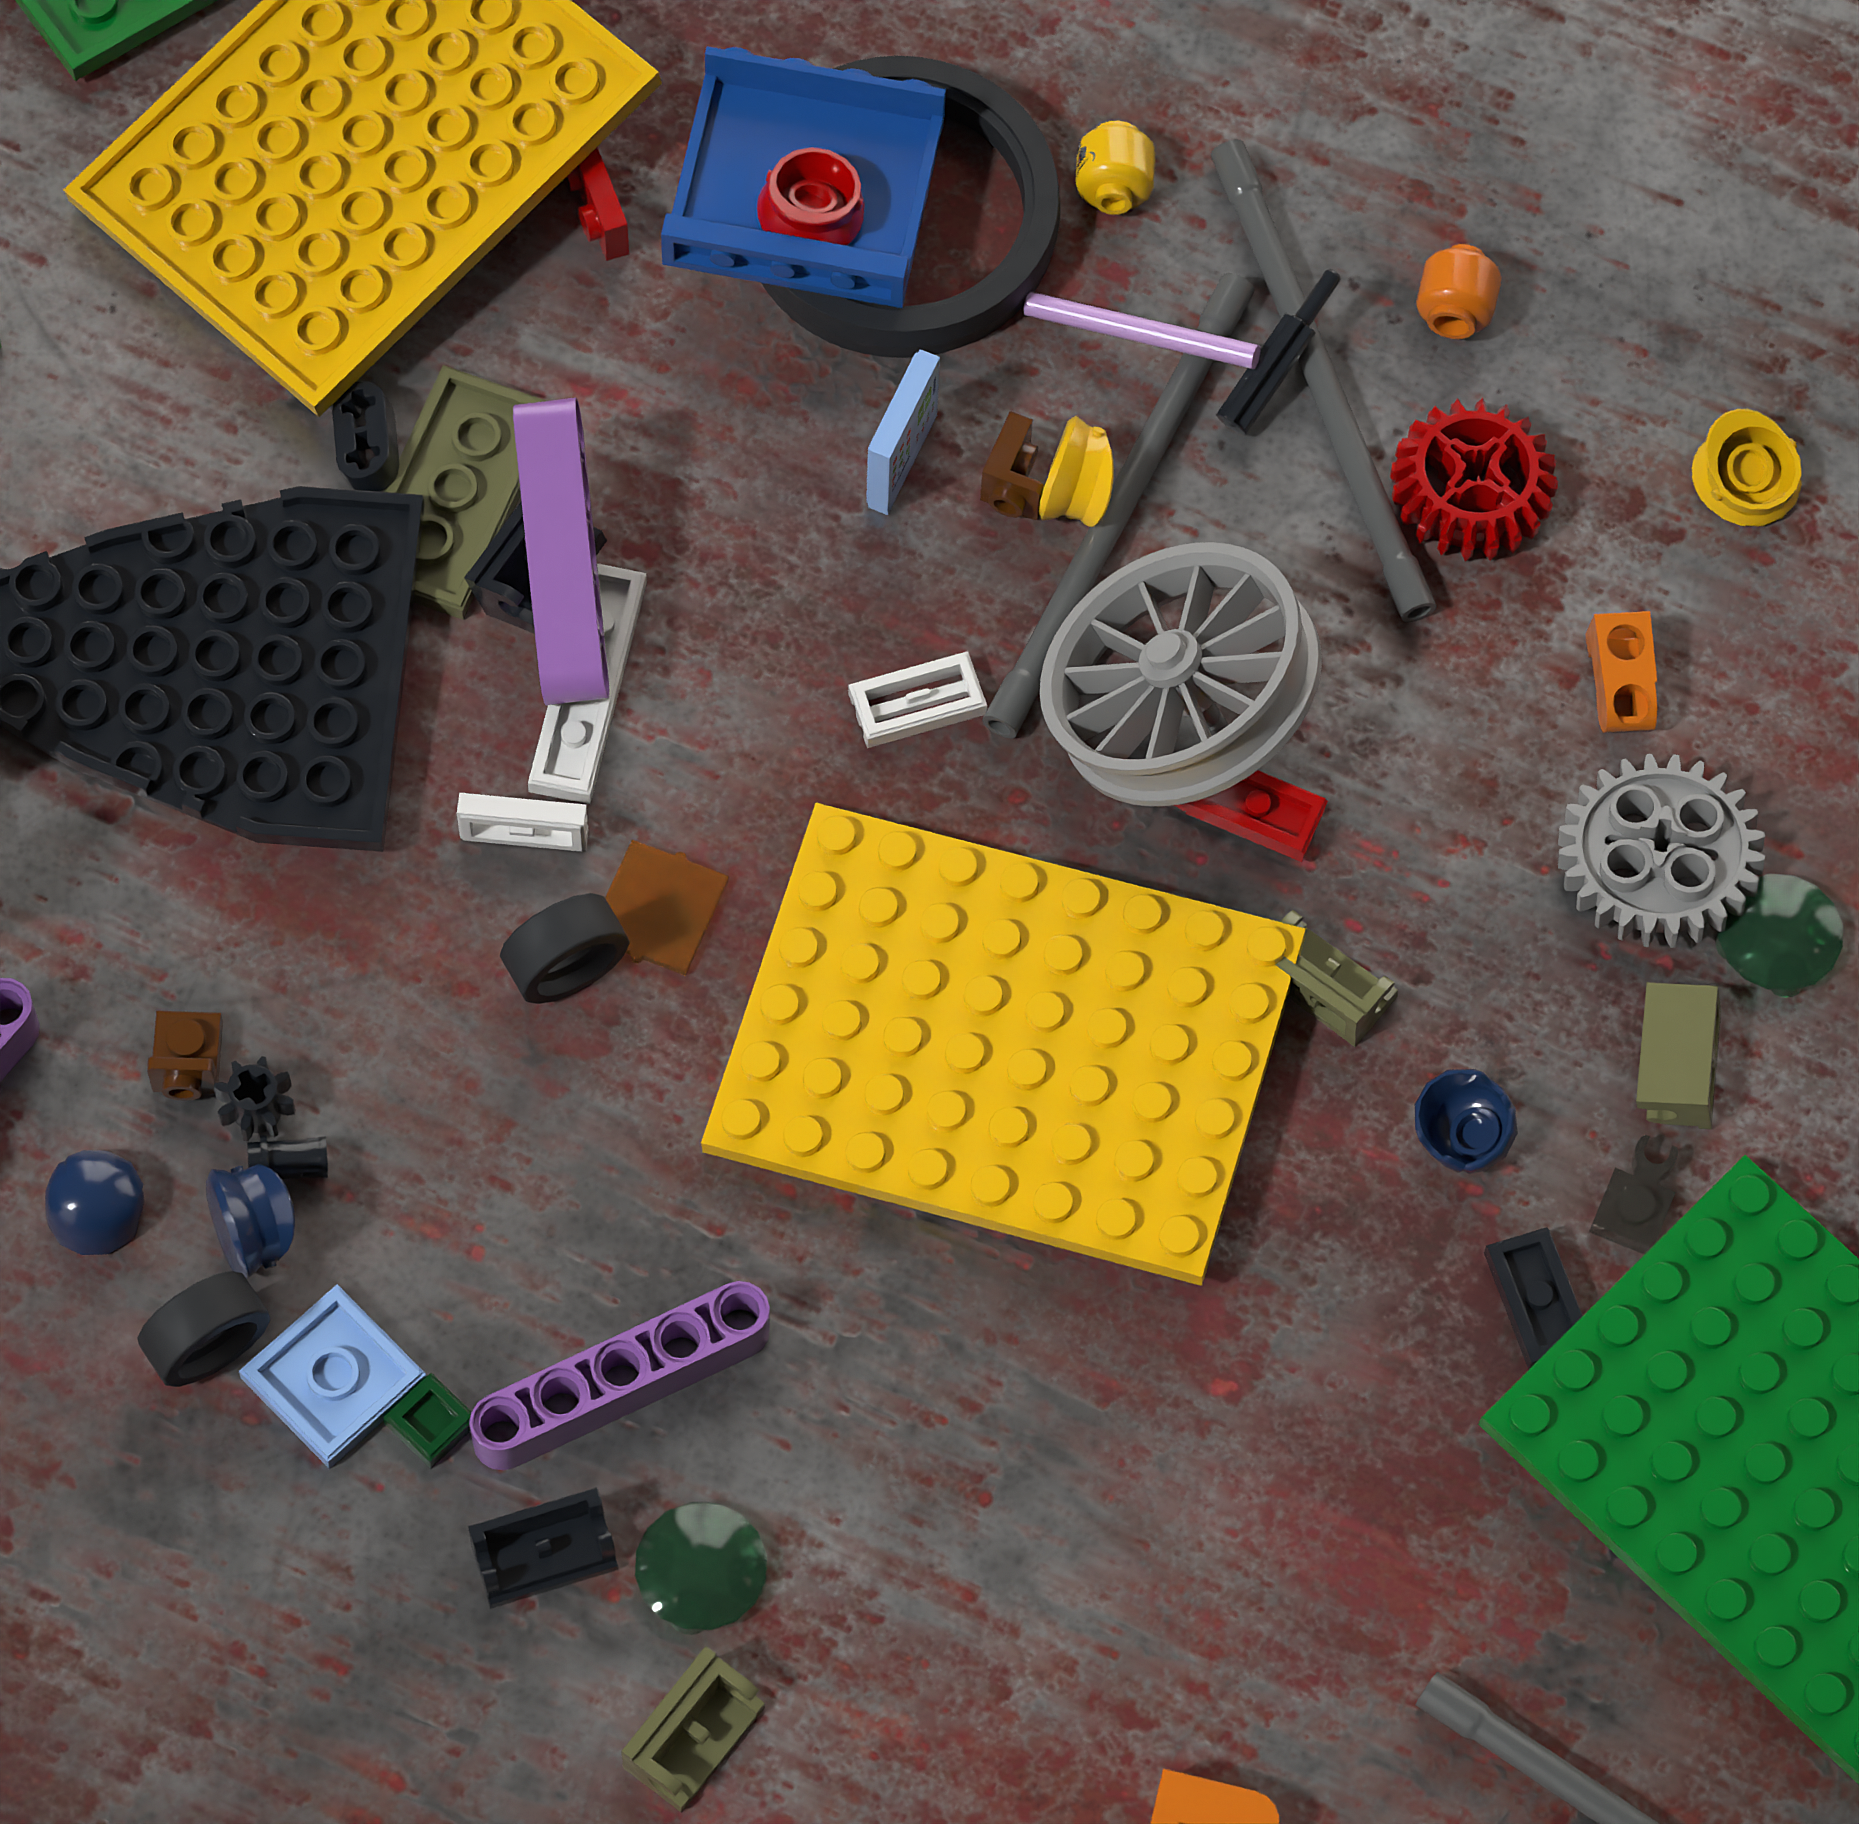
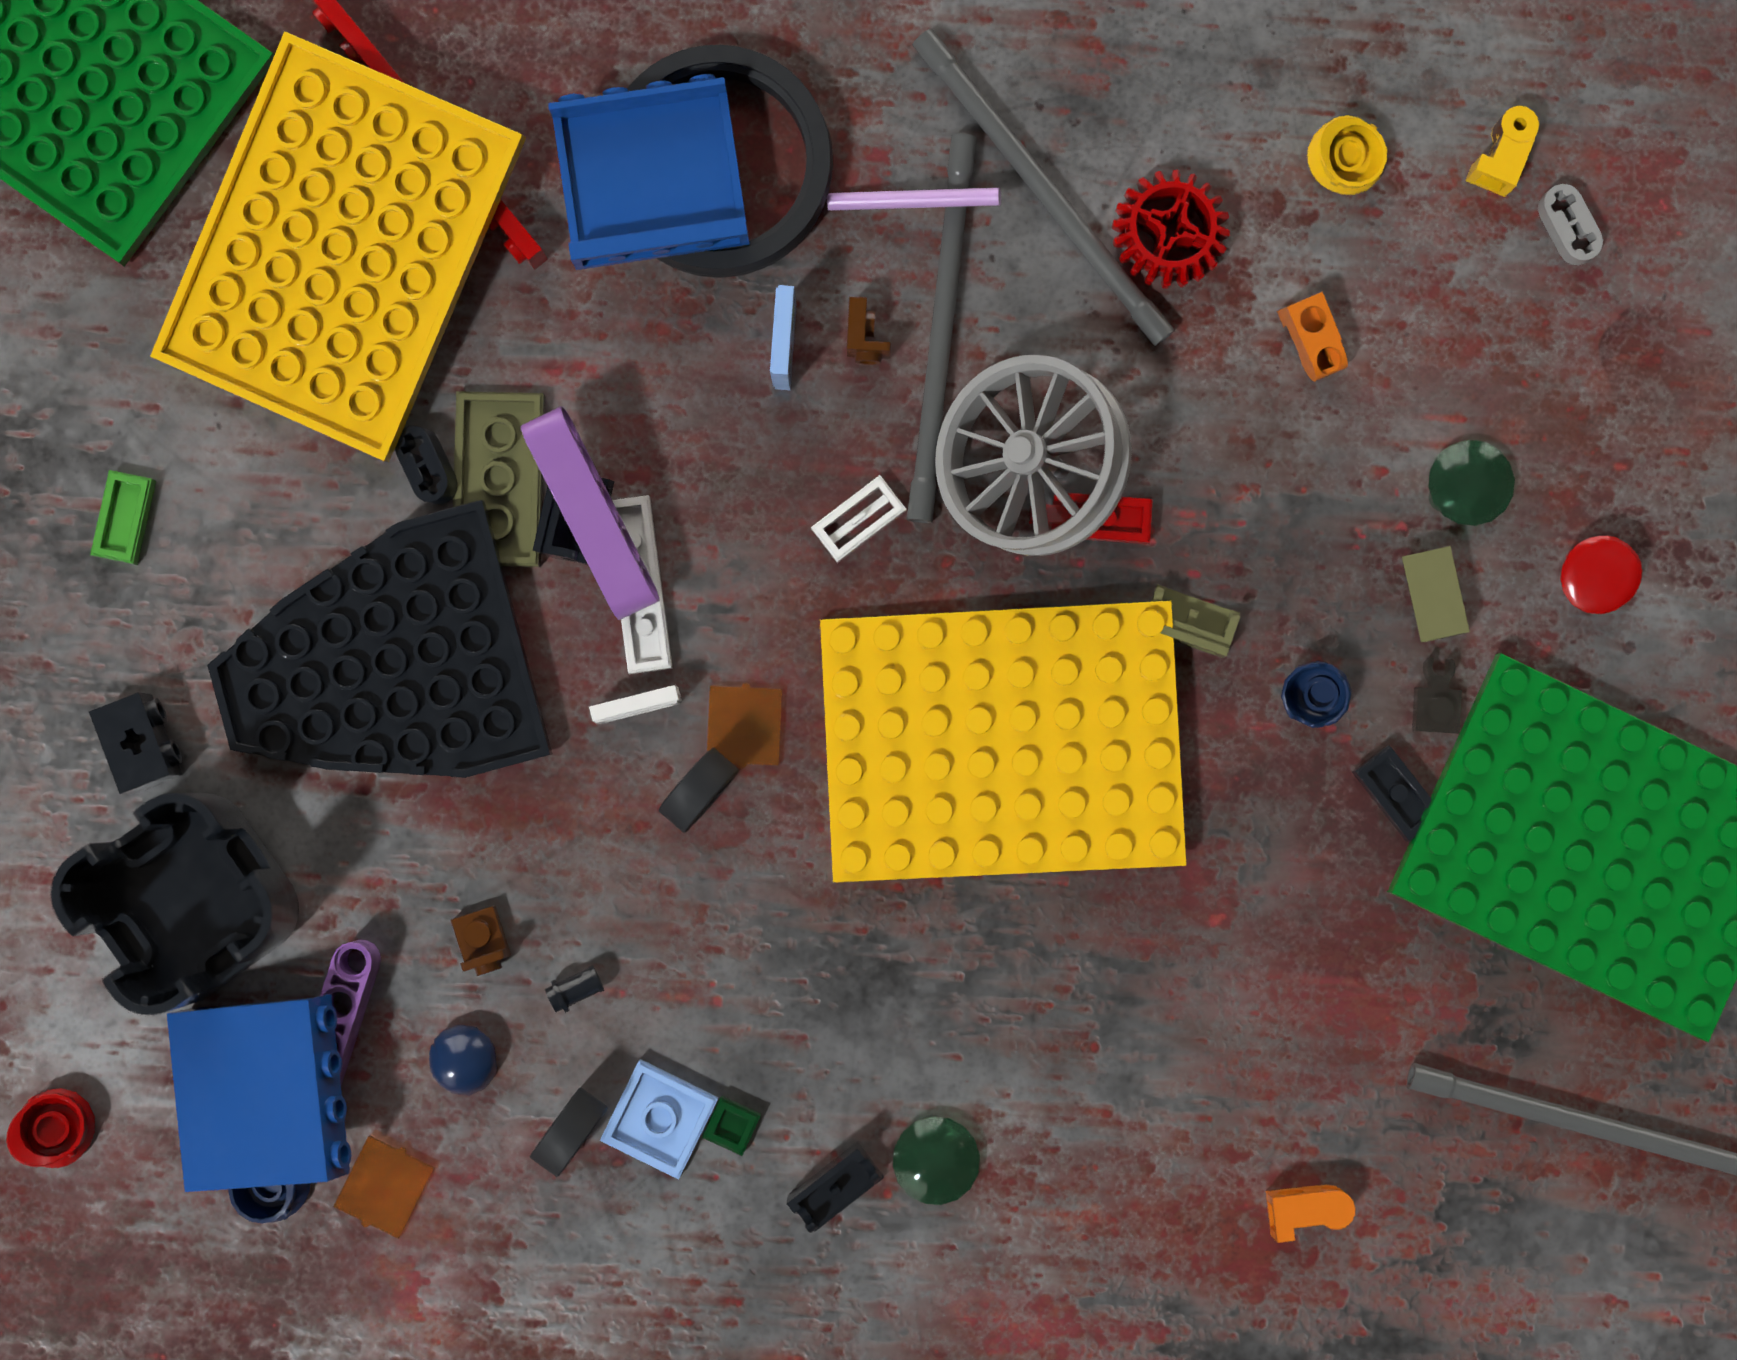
camera: 20 degrees left, 20 degrees up
dark blue piece [206,1165,295,1279] -> none
black gear [214,1056,296,1142] -> none
medium lavender beam [469,1281,770,1470] -> none
olive hinge [621,1646,765,1813] -> none
red piece [757,147,865,246] -> none
yellow piece [1039,416,1114,527] -> none
yellow head [1075,121,1155,215] -> none
black axle [1216,269,1341,435] -> none
orange head [1416,244,1502,339] -> none
light grey gear [1558,754,1765,948] -> none

